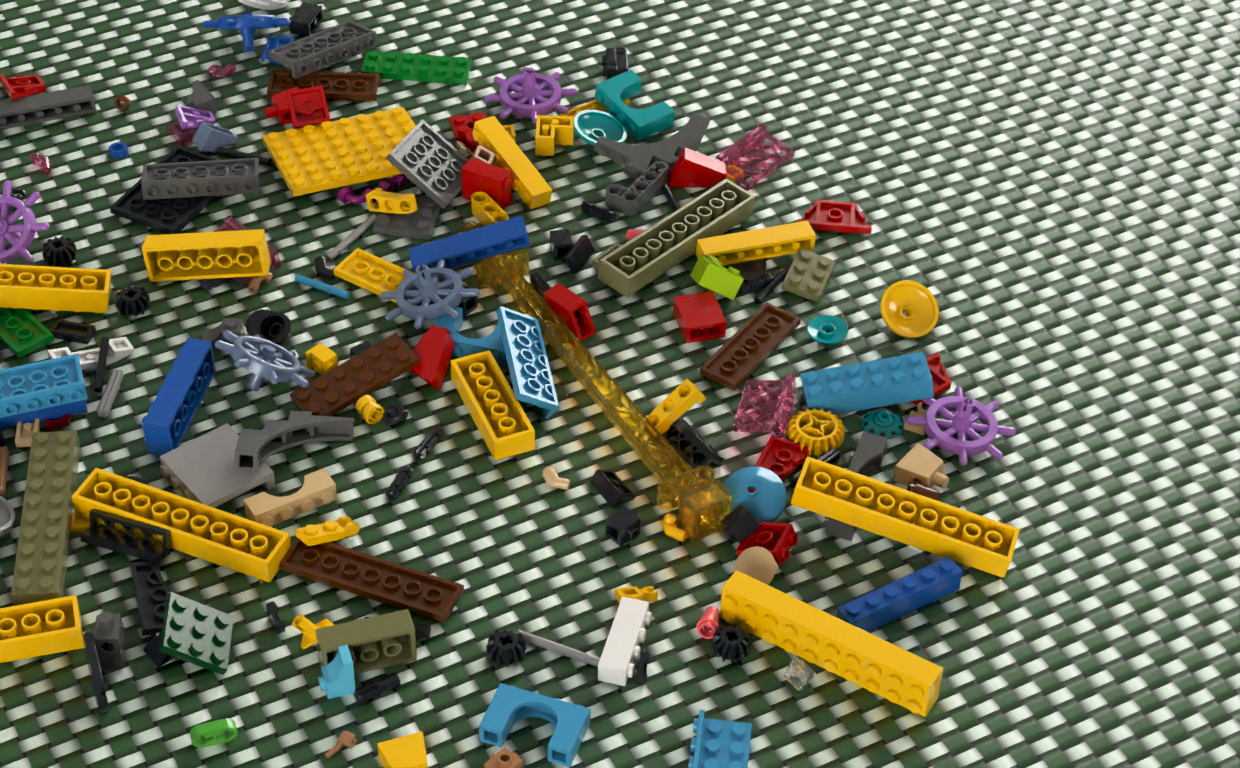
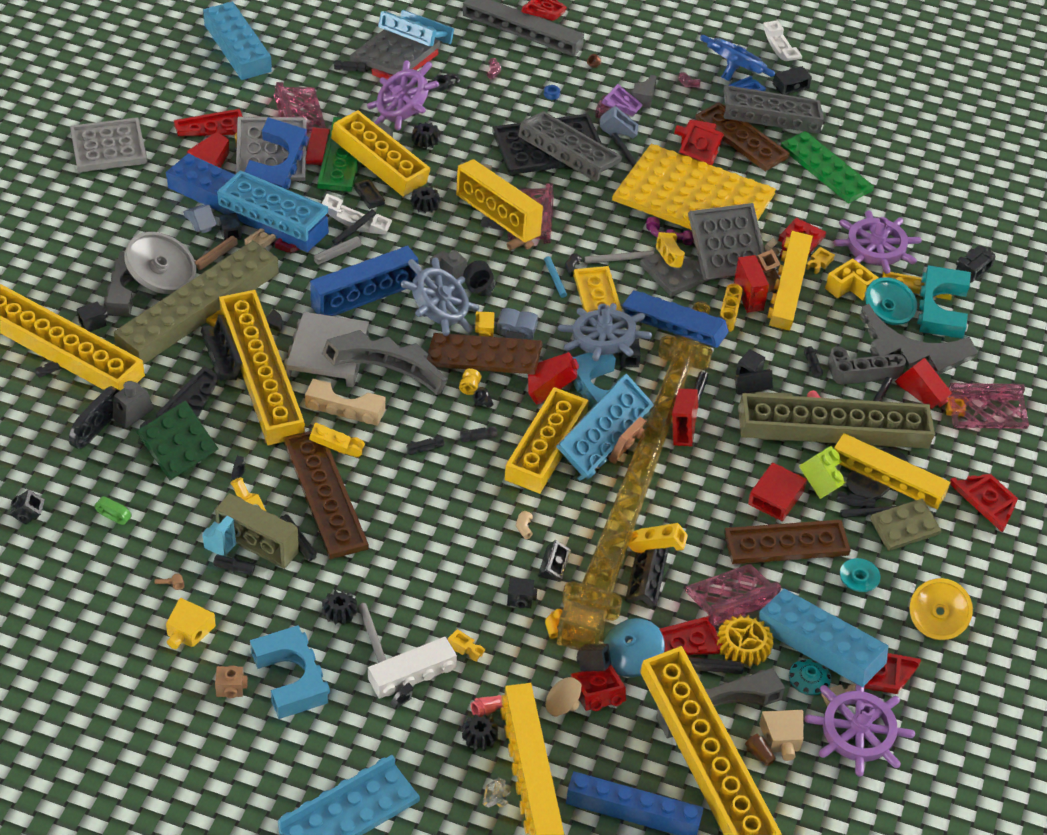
camera: 45 degrees right, 5 degrees up
none -> sand blue brick [497,308,538,340]
none -> nougat wing [608,417,646,464]

